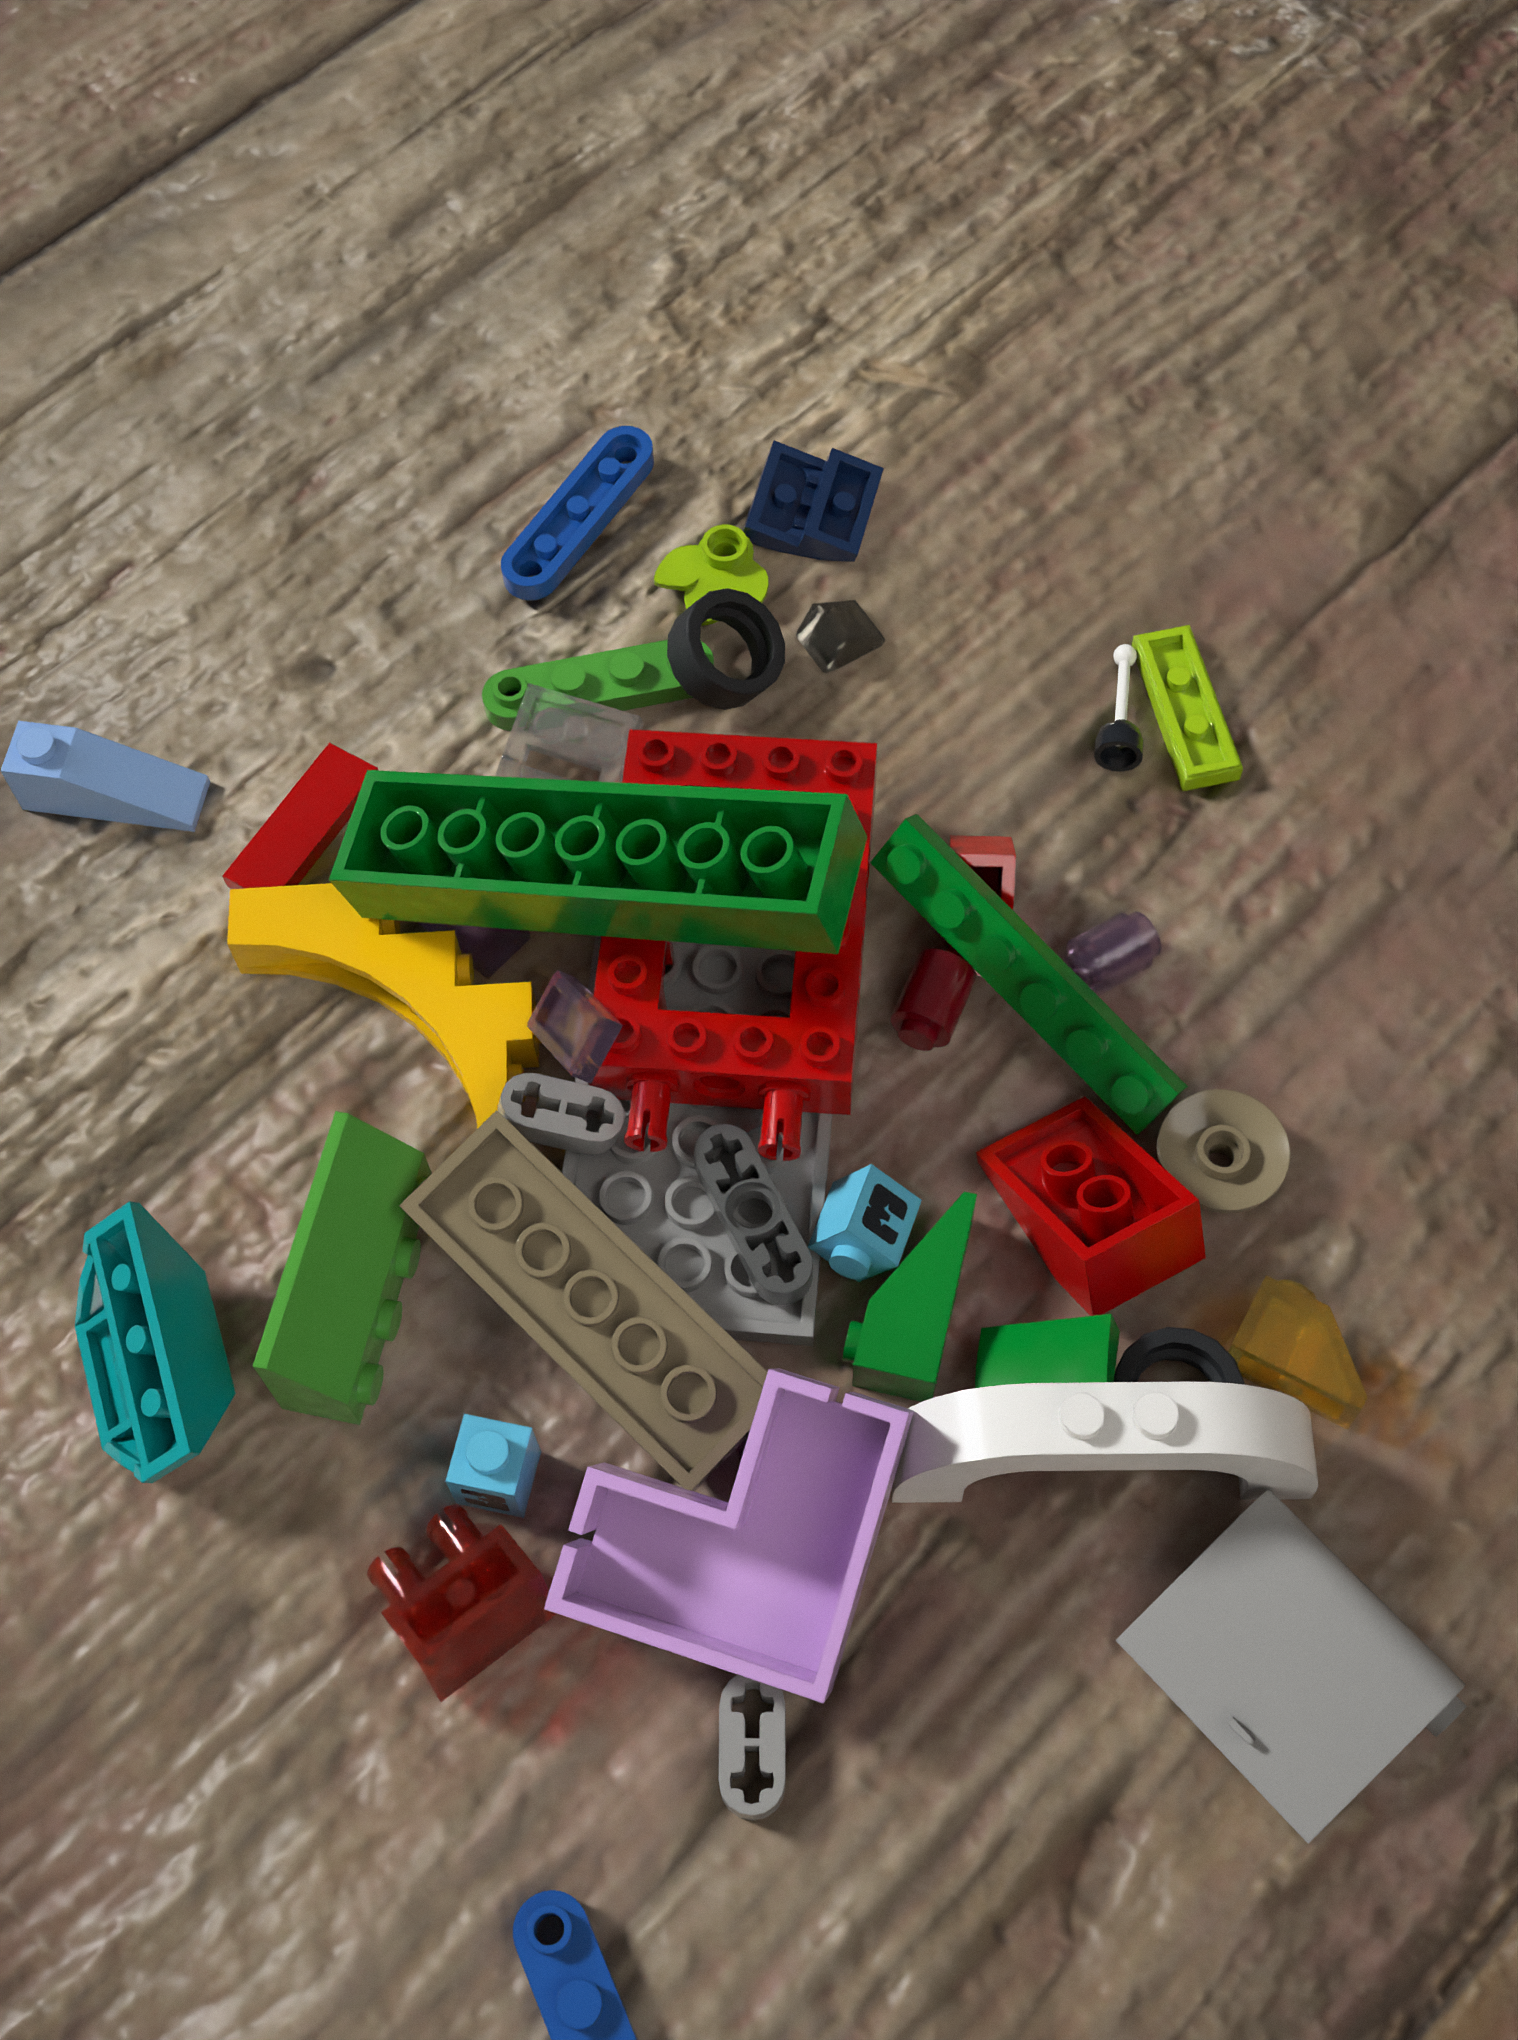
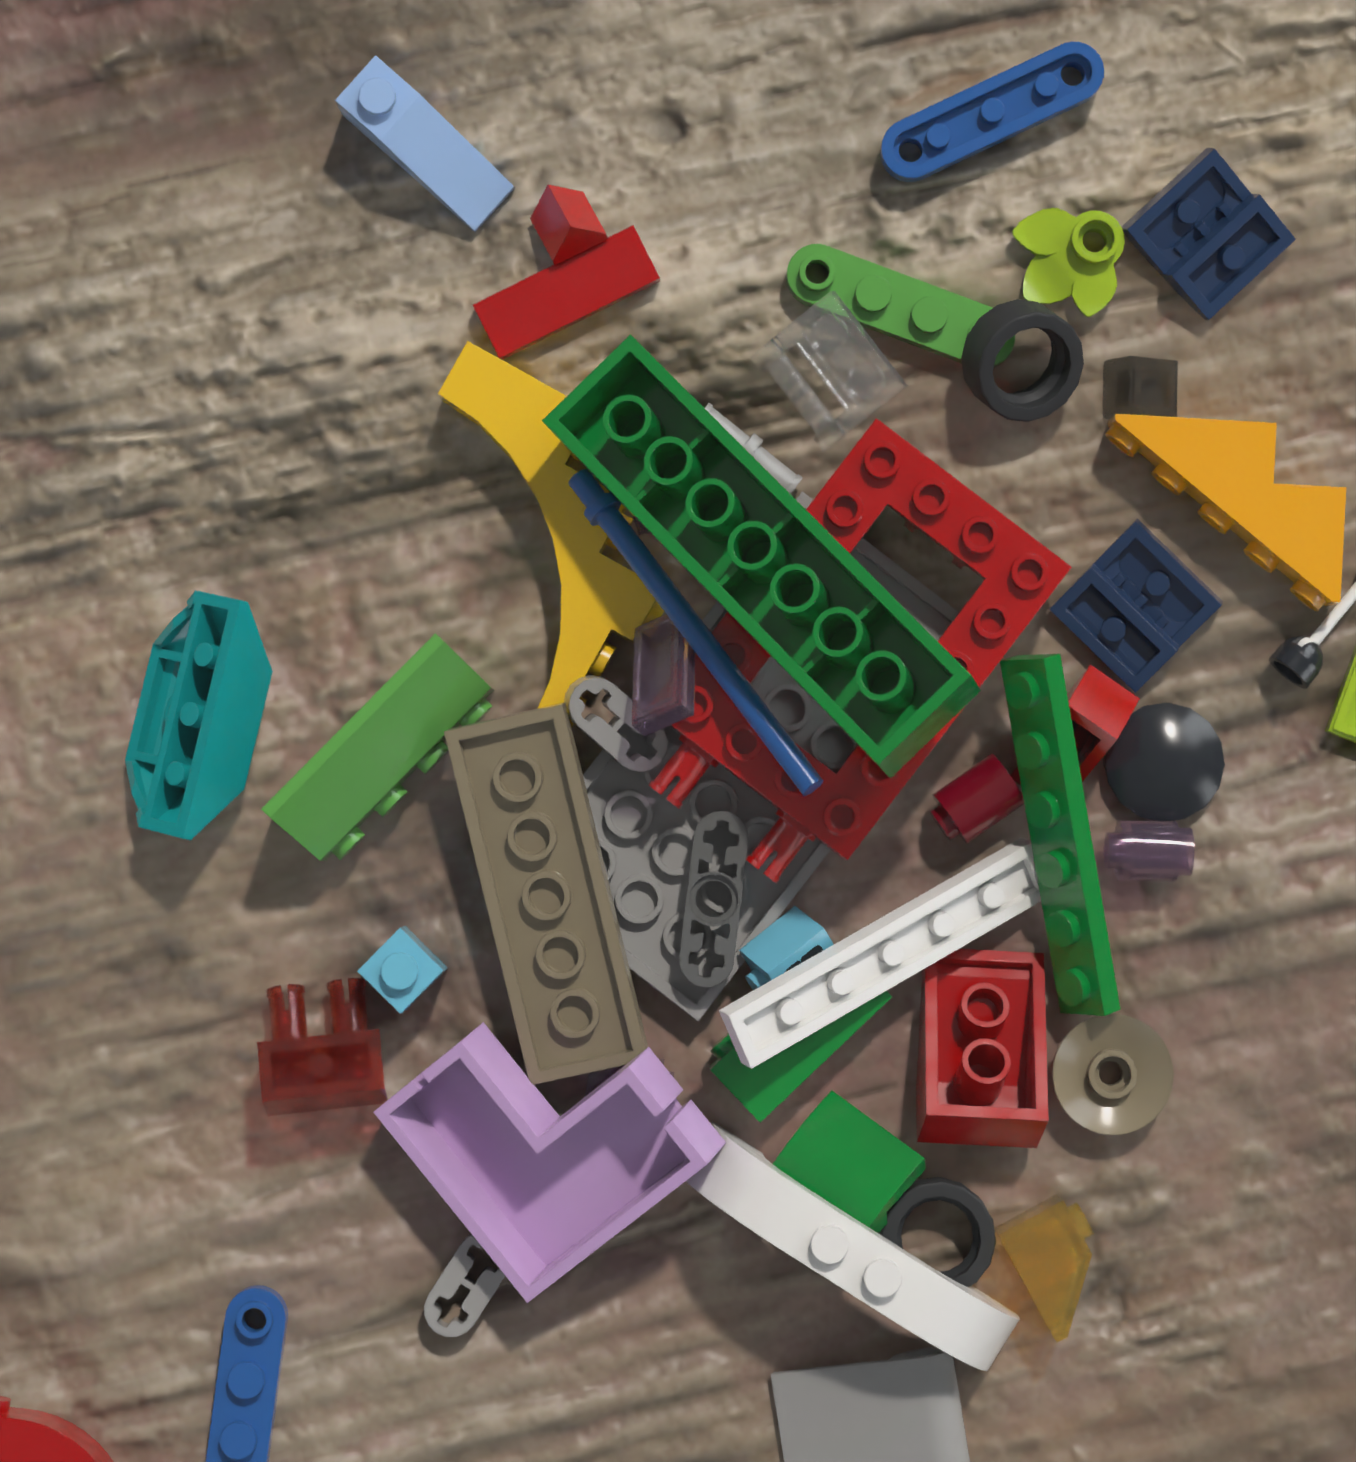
camera: 30 degrees right, 25 degrees up
none -> red slope [530,184,608,265]
none -> blue bar [568,469,823,796]
none -> white plate [719,838,1041,1069]
none -> dark blue slope [1049,518,1223,693]
none -> black dish [1103,702,1225,822]
none -> light orange slope [1105,414,1346,612]

